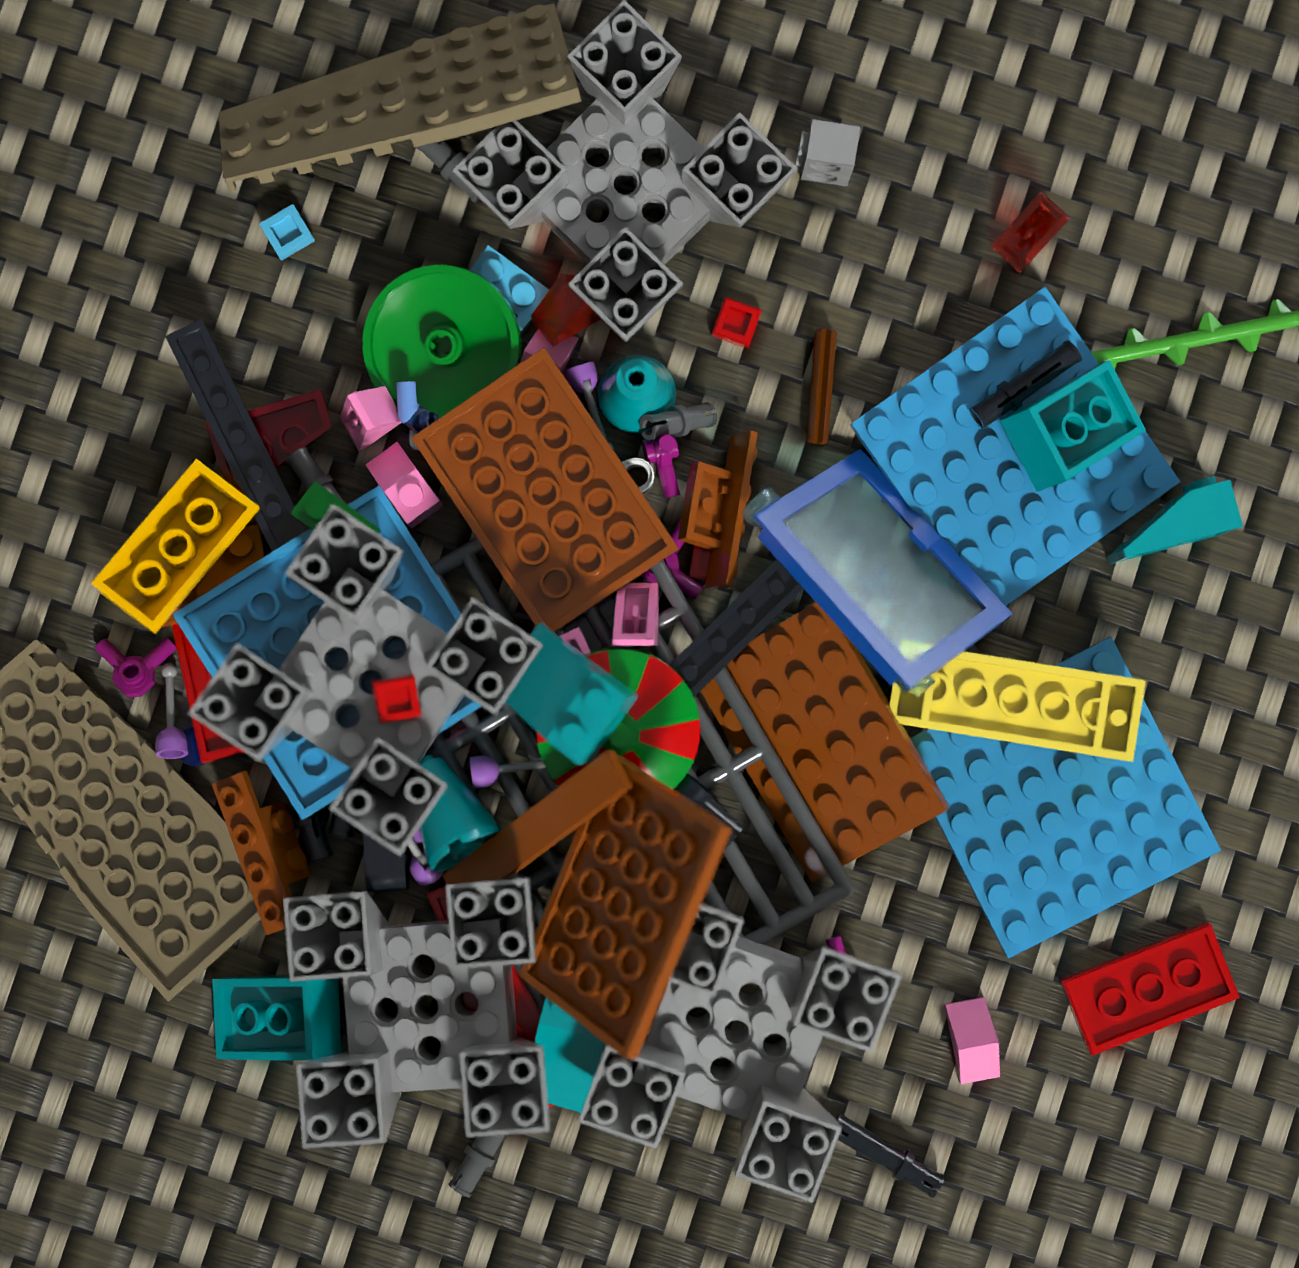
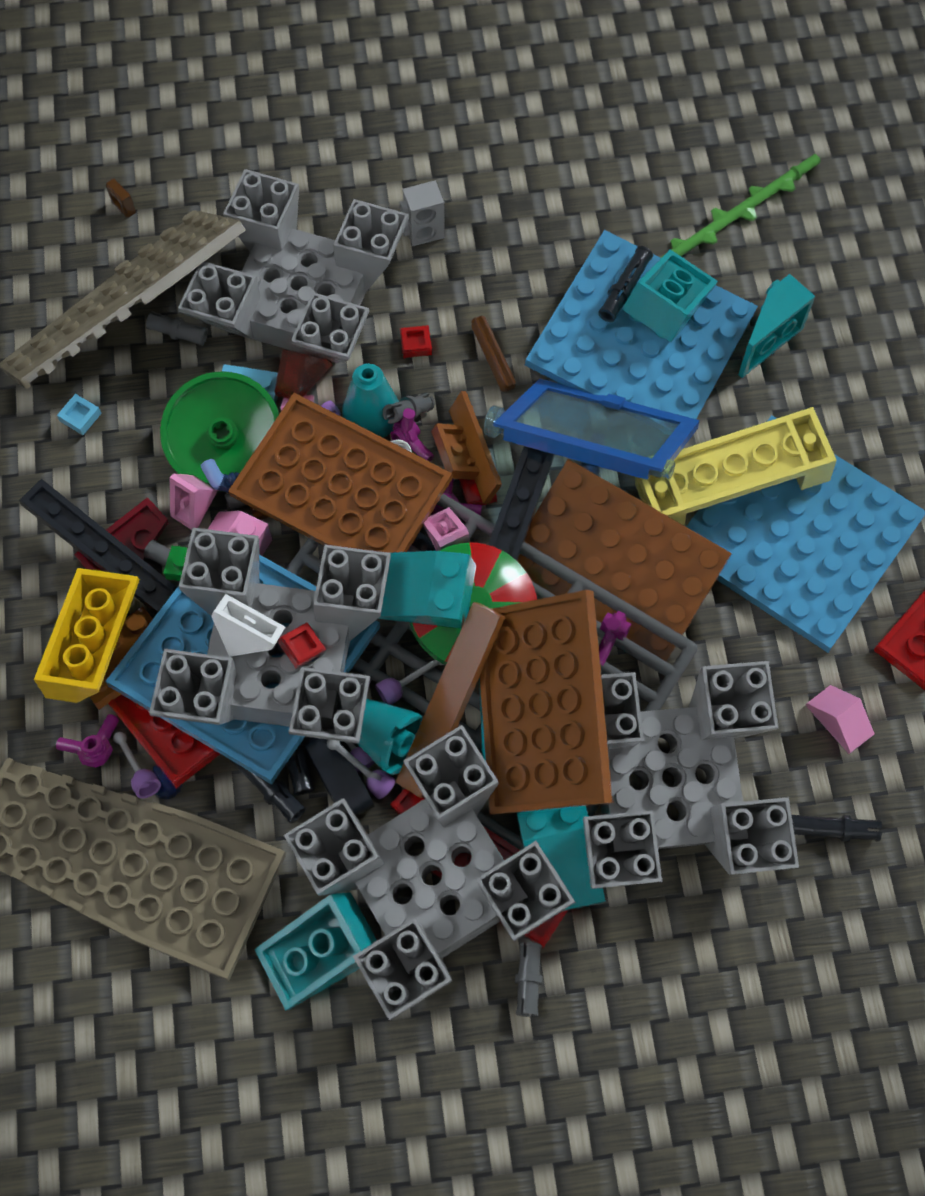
camera: 25 degrees left, 20 degrees down
dark orange bracket [212,771,311,935] -> none
clear red slope [991,191,1070,273] -> none
none -> white slope [211,594,285,657]
none -> magenta piece [599,611,631,666]

